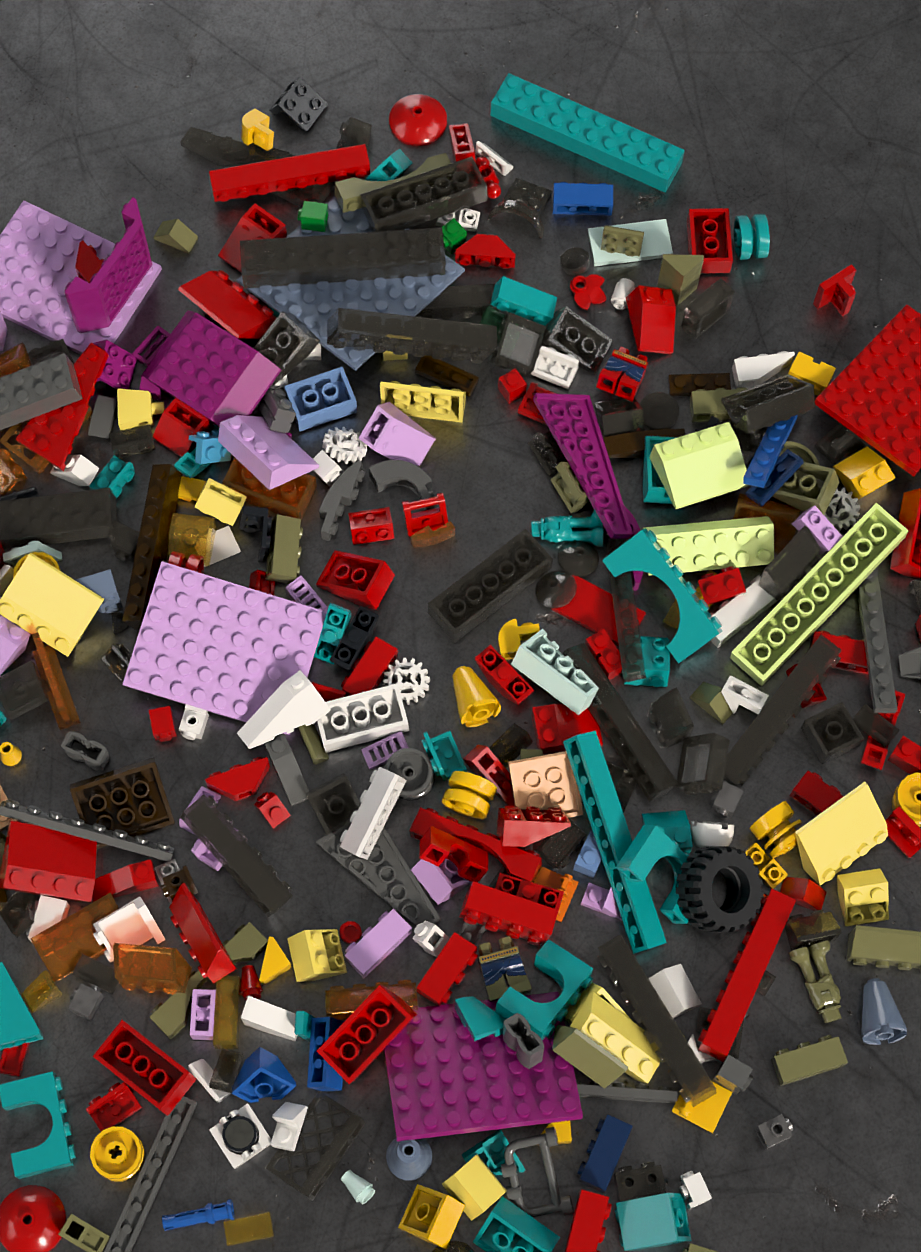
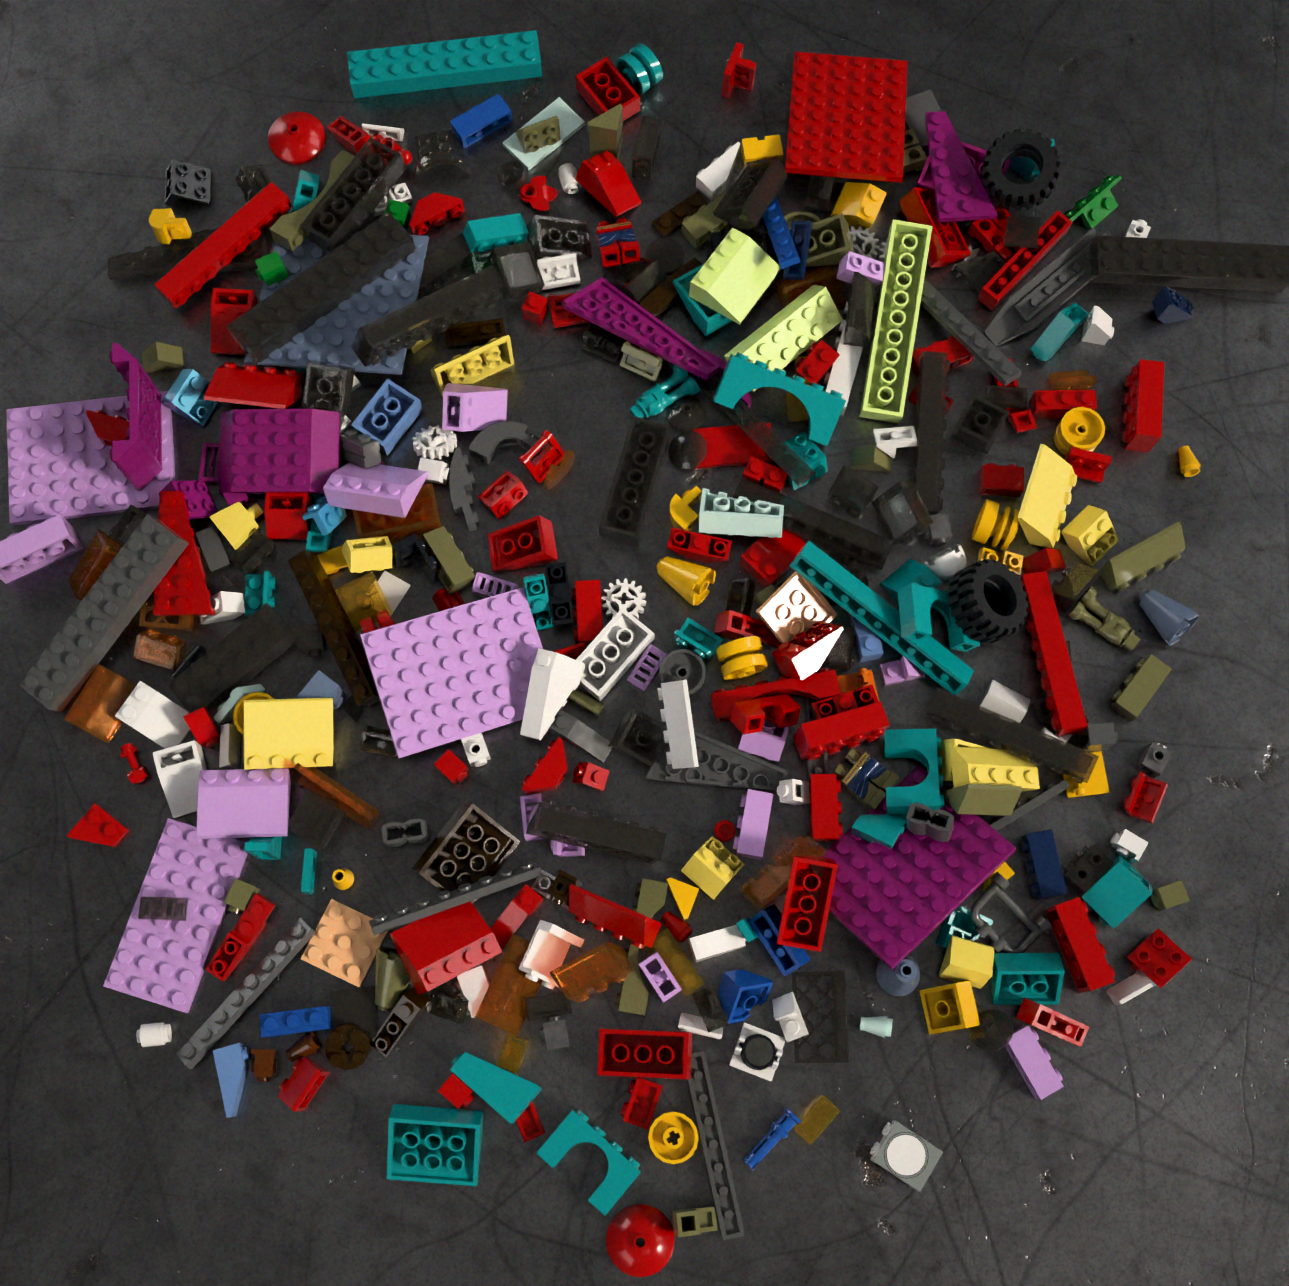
camera: 35 degrees left, 5 degrees up
none -> medium azure slope [162,369,219,426]
none -> red bracket [1123,771,1168,824]

